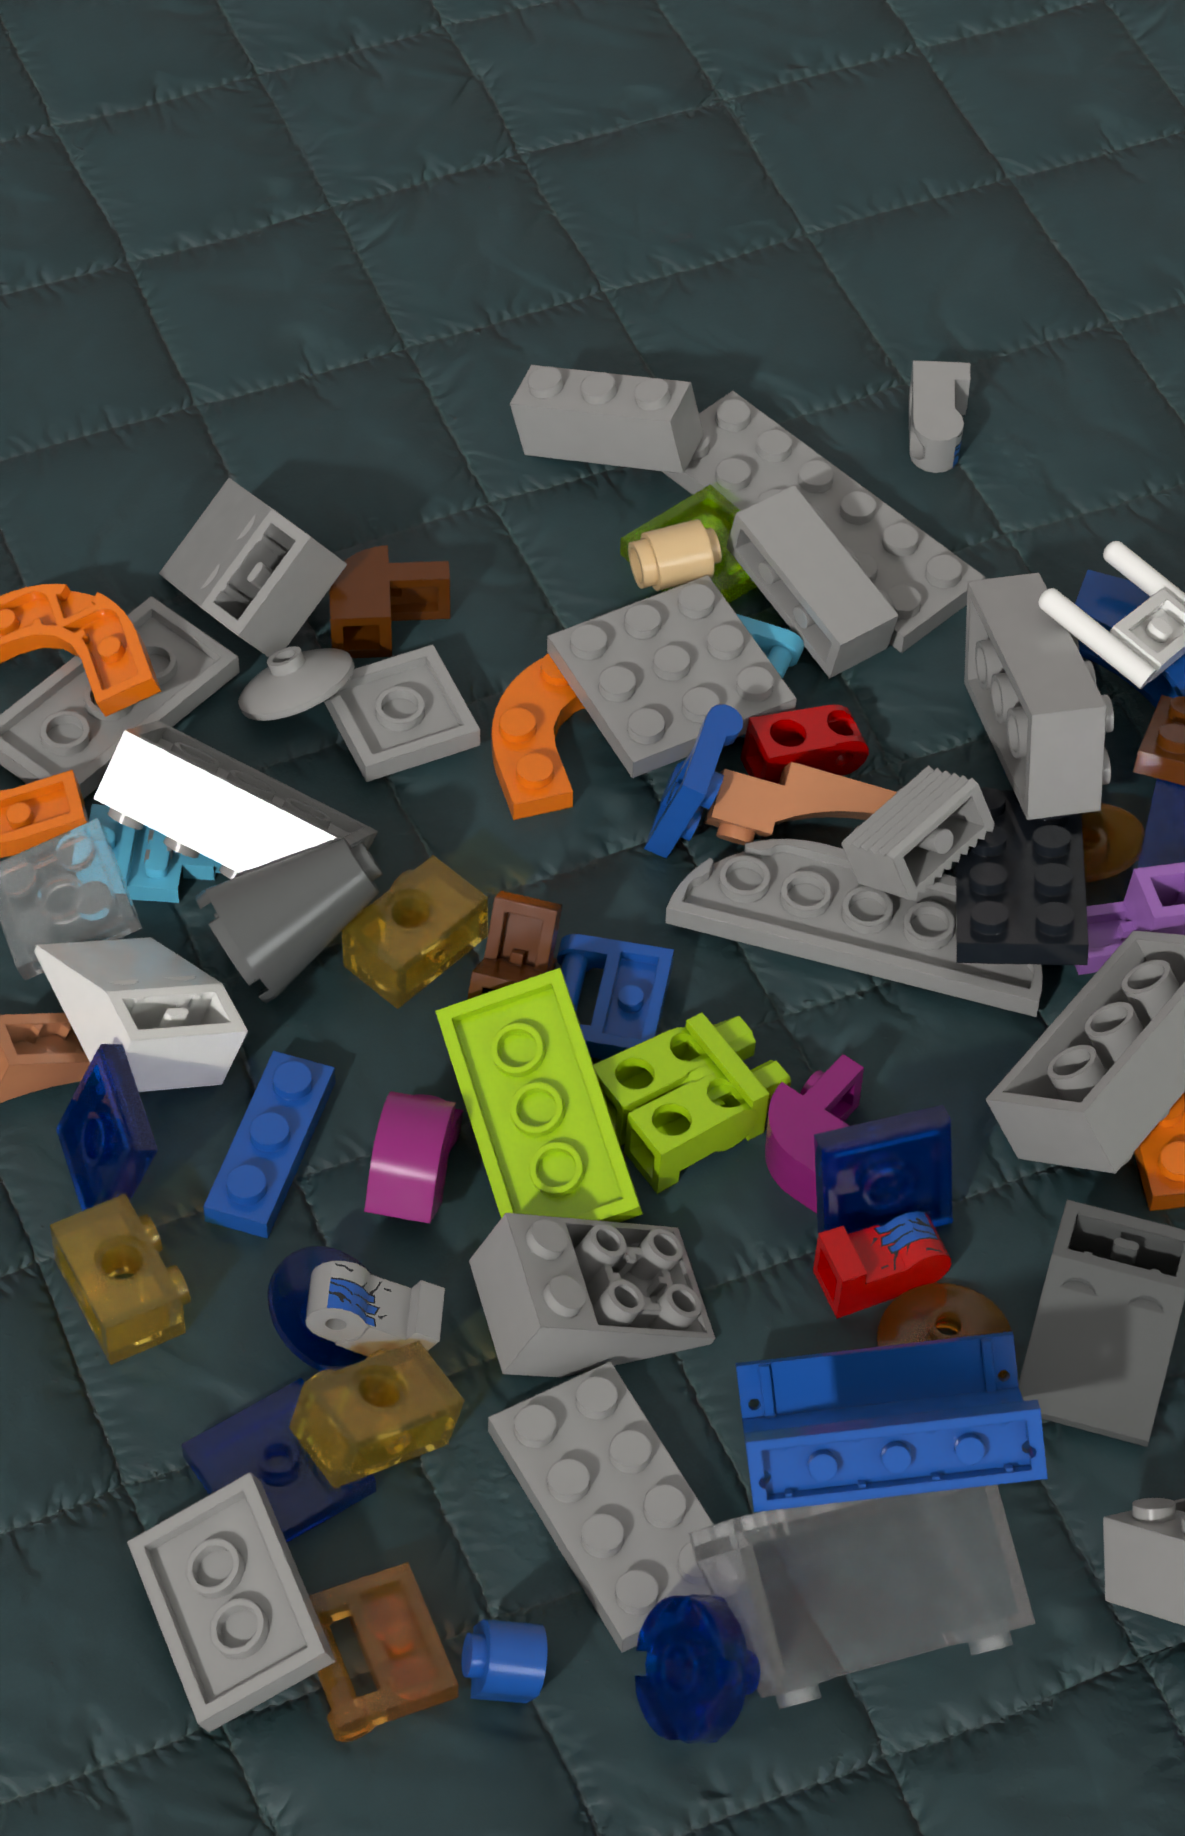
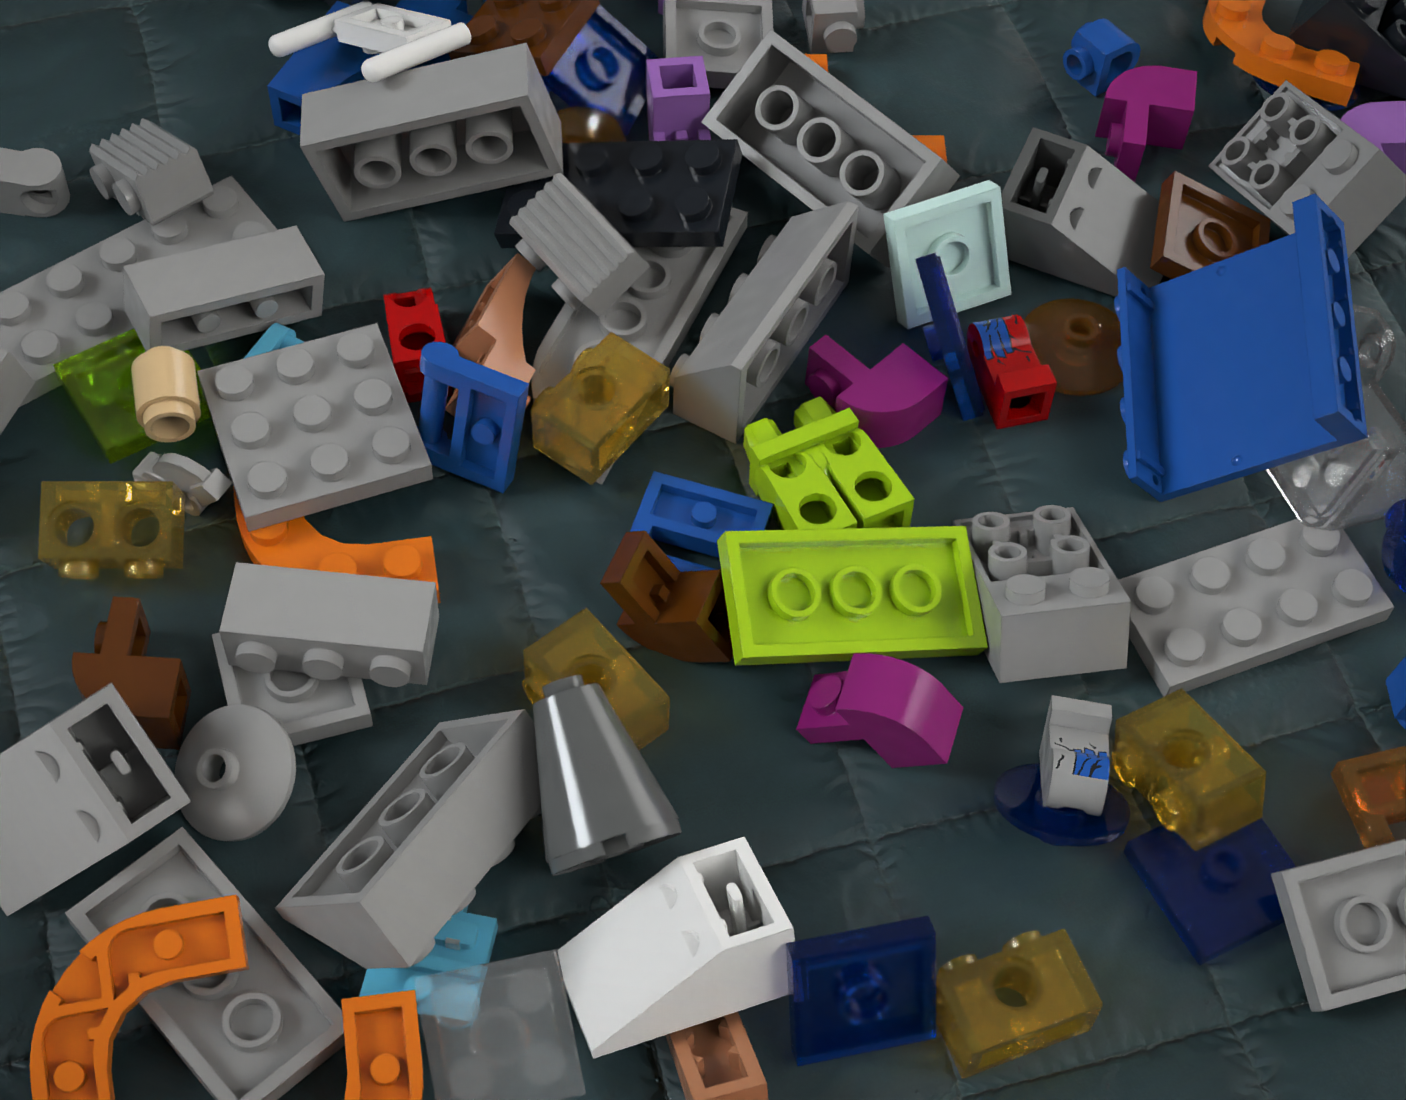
camera: 85 degrees left, 5 degrees up
blue plate [203,1051,336,1239] -> none
none -> clear yellow brick [38,481,185,579]
none -> light grey brick [89,118,214,226]
none -> light grey piece [132,451,233,516]
none -> light grey brick [219,562,439,687]
none -> clear yellow brick [531,332,670,485]
none -> light grey slope [669,201,859,444]
none -> light aqua plate [883,180,1012,329]
none -> reddish brown plate [1150,171,1271,279]

